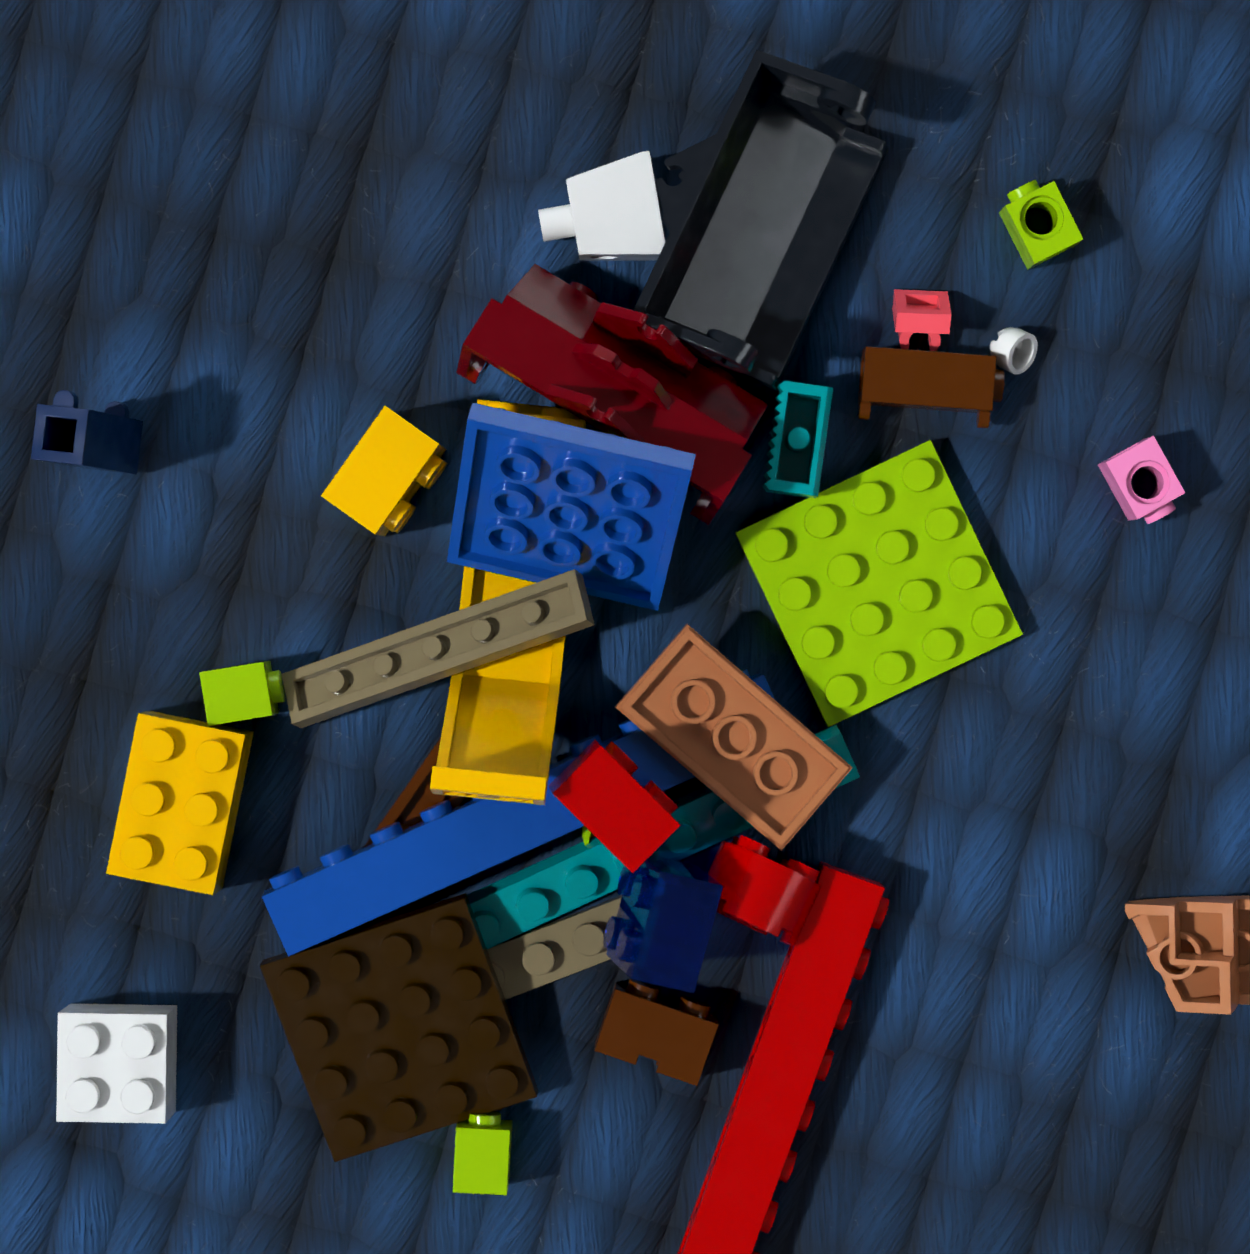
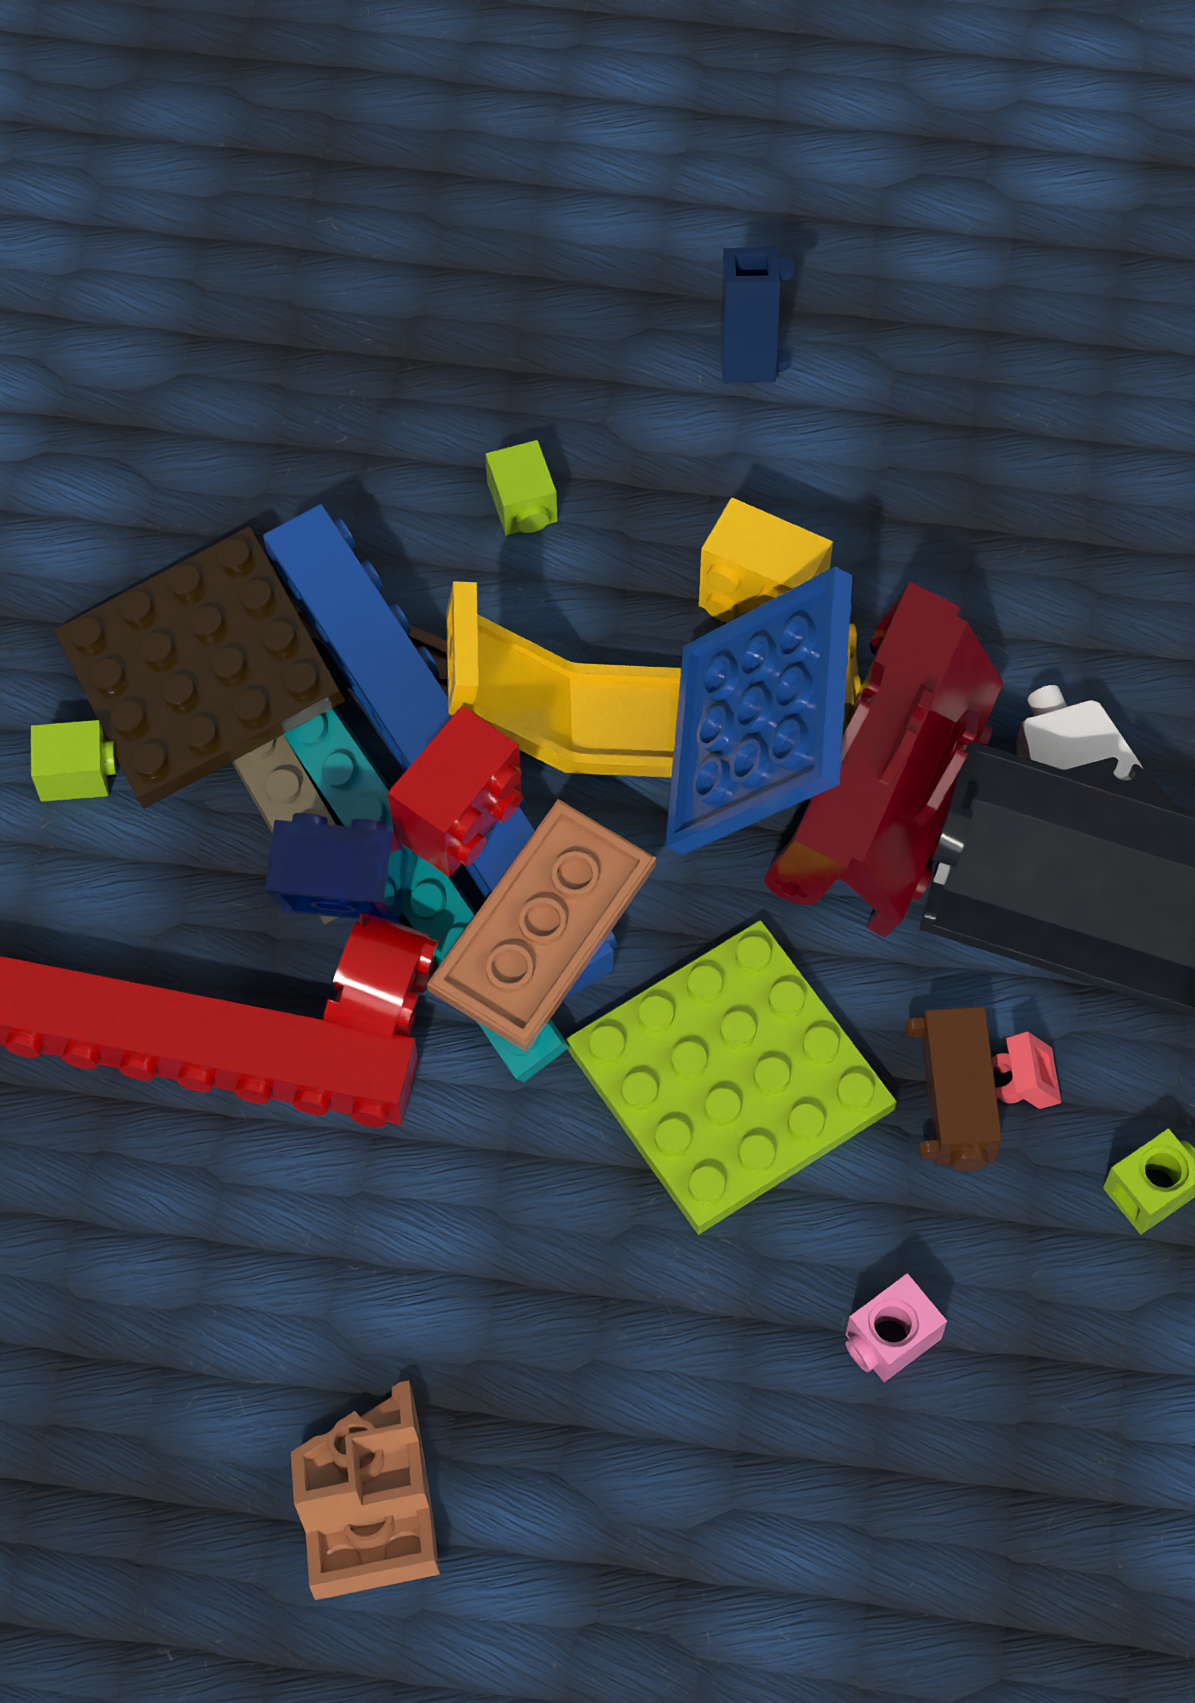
camera: 85 degrees right, 25 degrees down
white brick [56,1003,177,1124] -> none
yellow brick [106,711,254,895] -> none
dark tan plate [281,569,595,728] -> none
reddish brown brick [594,978,719,1086] -> none
teal brick [762,381,833,498] -> none
white hinge [989,327,1038,374] -> none

